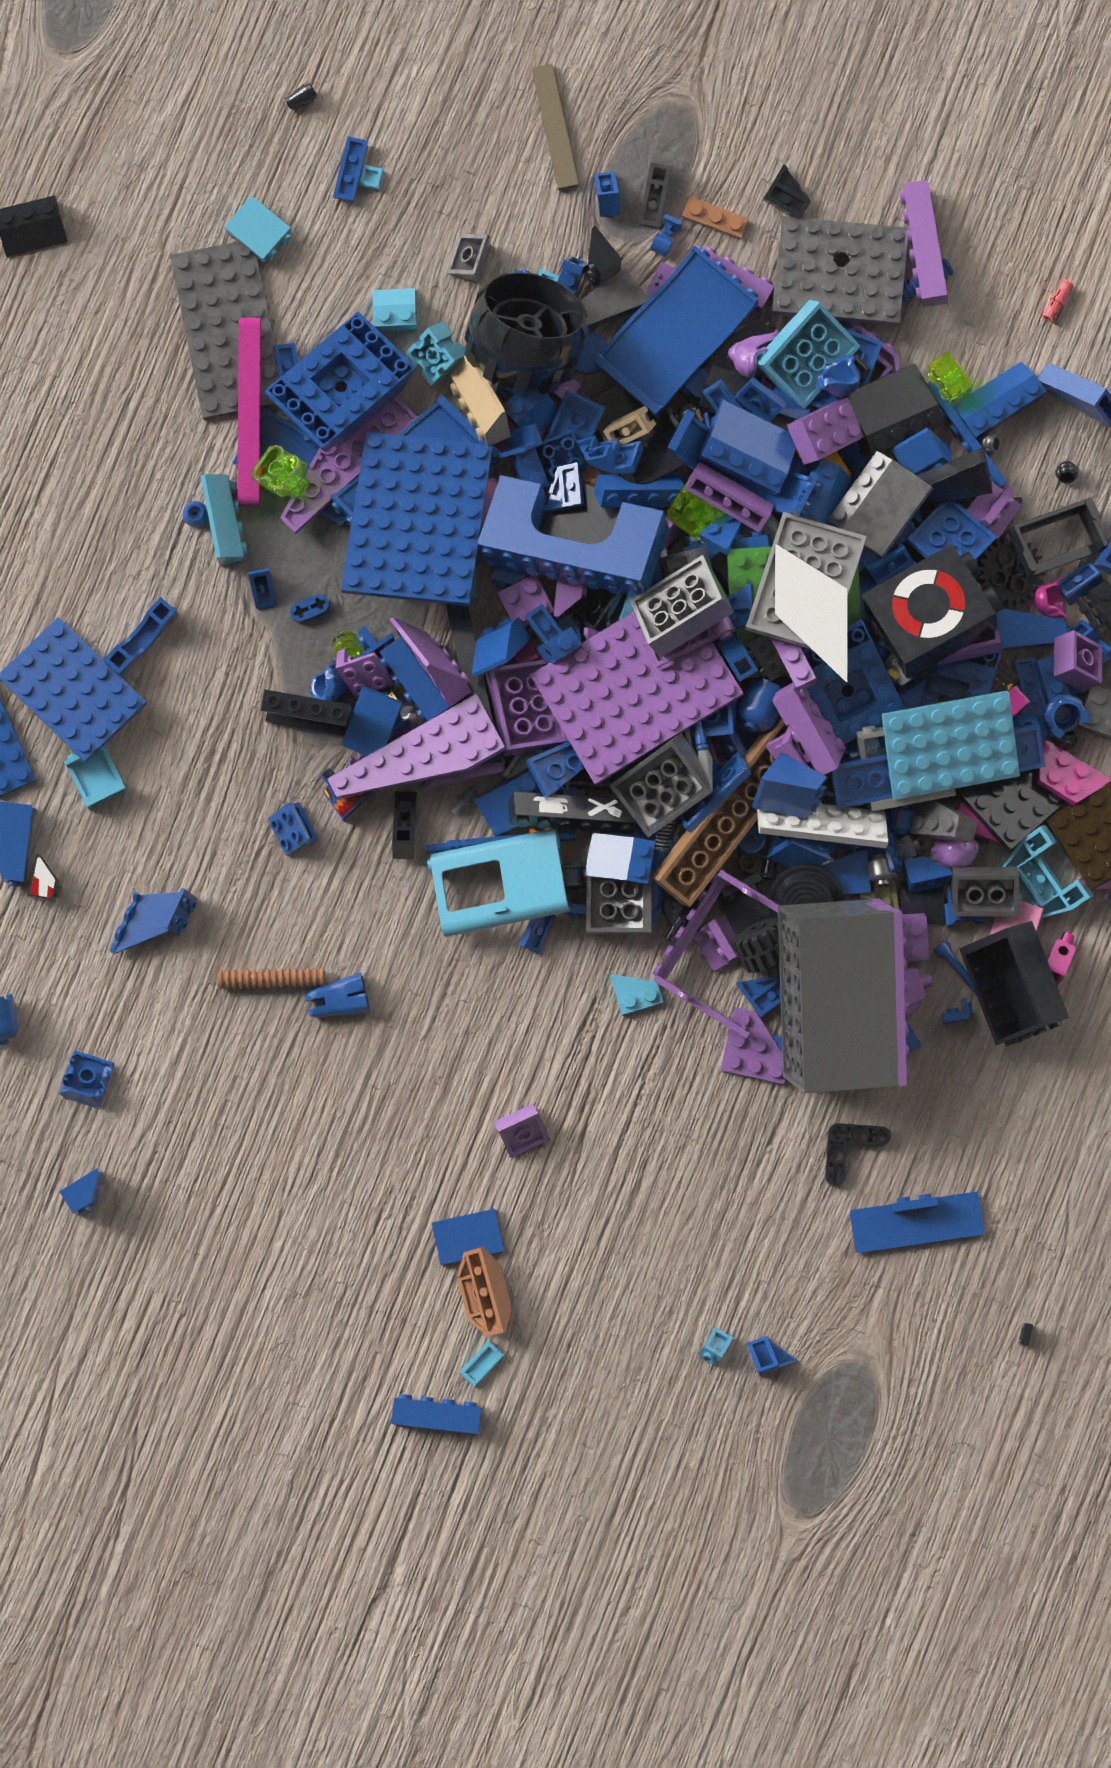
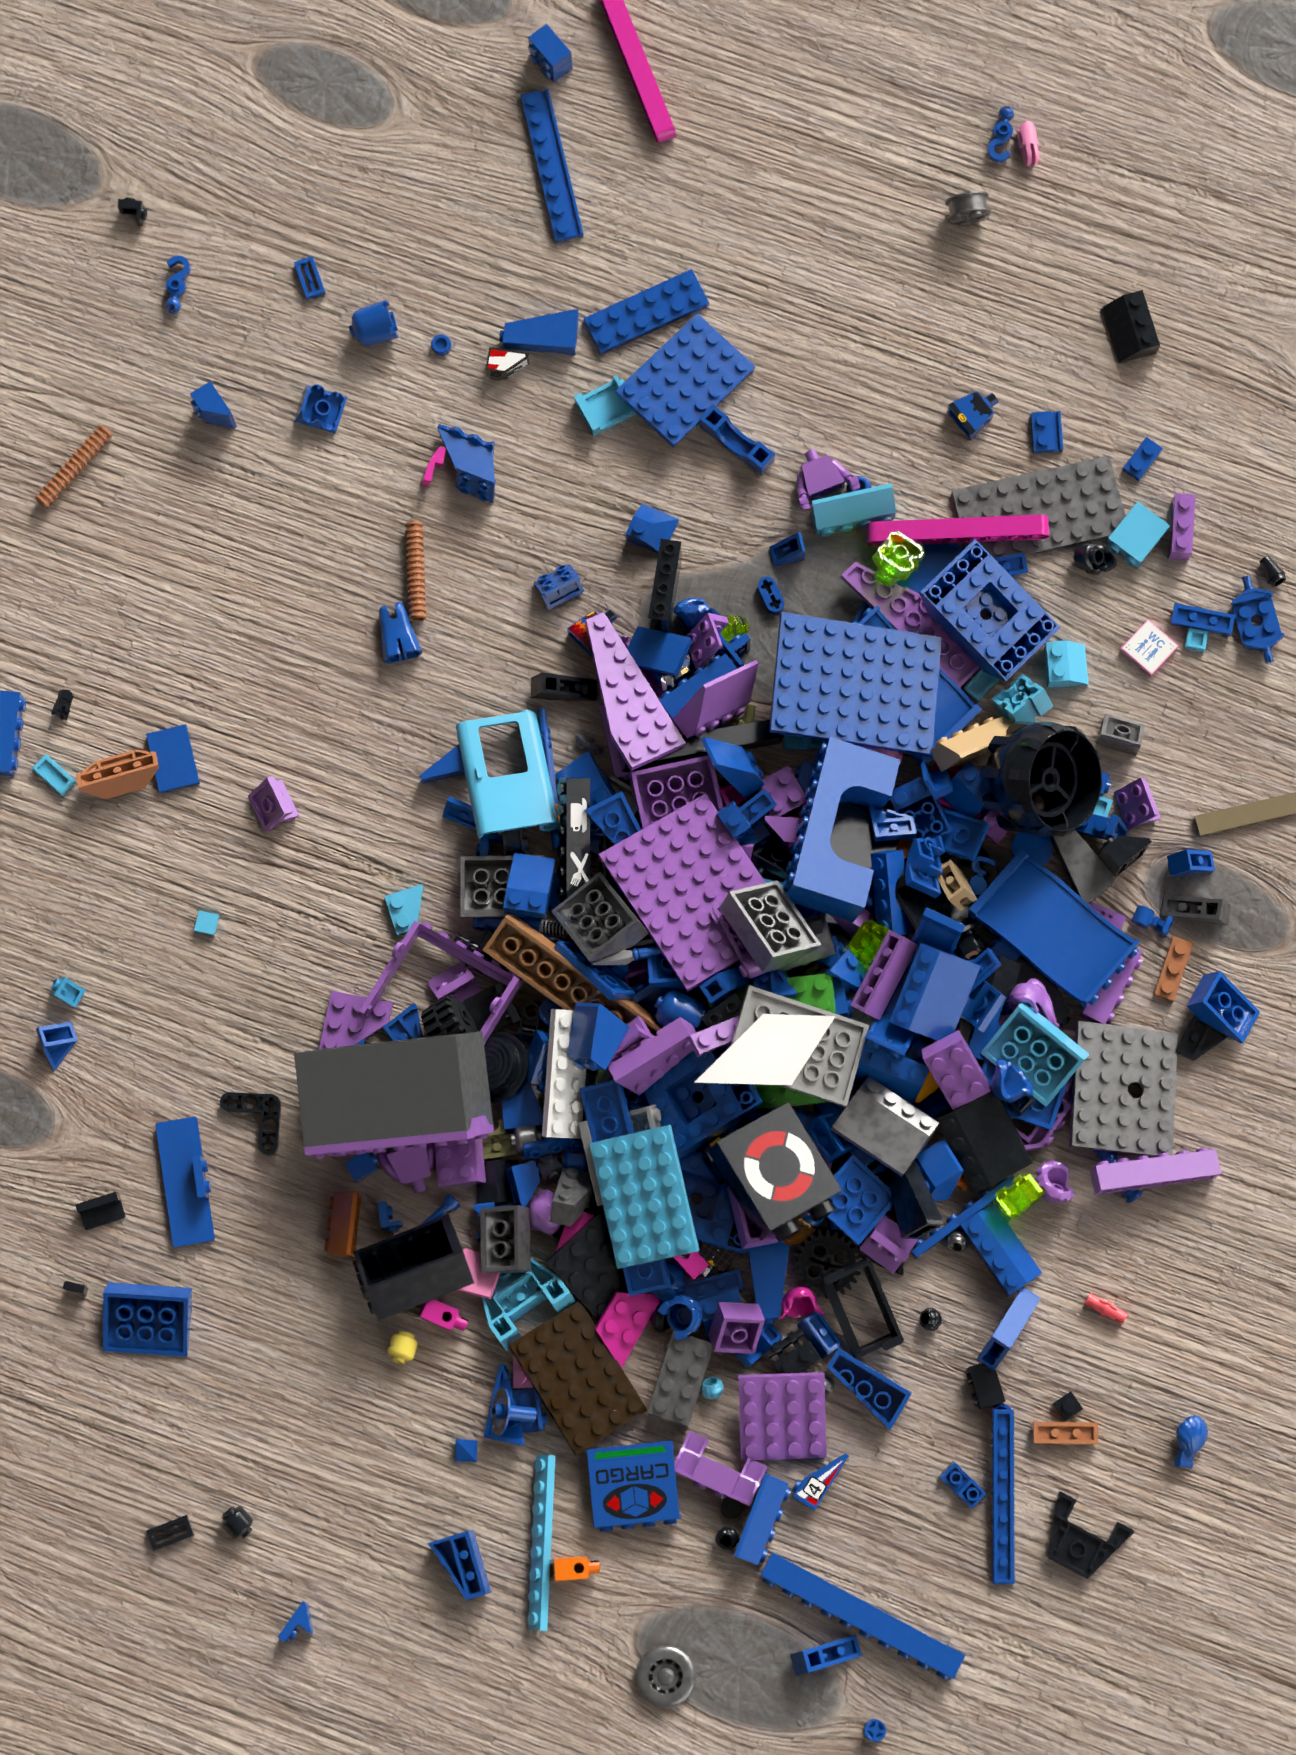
camera: 90 degrees right, 5 degrees down
none -> nougat piece [35,424,113,508]
none -> black piece [51,690,73,720]
none -> black panel [75,1192,126,1230]
none -> blue slope [103,1282,192,1357]
none -> medium azure tile [194,911,220,936]
none -> dark orange slope [324,1191,362,1259]
none -> light yellow head [387,1331,418,1364]
none -> blue slope [419,744,465,784]
none -> dark pink slope [420,446,446,486]
none -> blue tile [431,334,452,356]
none -> blue slope [626,504,679,554]
none -> olive arm [733,705,756,726]
none -> medium lavender torso [797,449,860,510]
none -> blue torso [947,391,998,441]
none -> medium azure tile [963,669,1000,703]
none -> blue leg [969,856,996,897]
none -> blue plate [1031,411,1063,453]
none -> medium lavender hair [1035,1160,1076,1204]
none -> black head [1073,544,1117,575]
none -> medium lavender bracket [1114,777,1161,830]
none -> white tile [1120,619,1179,676]
none -> blue plate [1122,437,1163,482]
none -> medium lavender arch [1168,493,1196,560]
none -> blue slope [1186,971,1260,1044]
none -> blue plate [1231,575,1284,664]

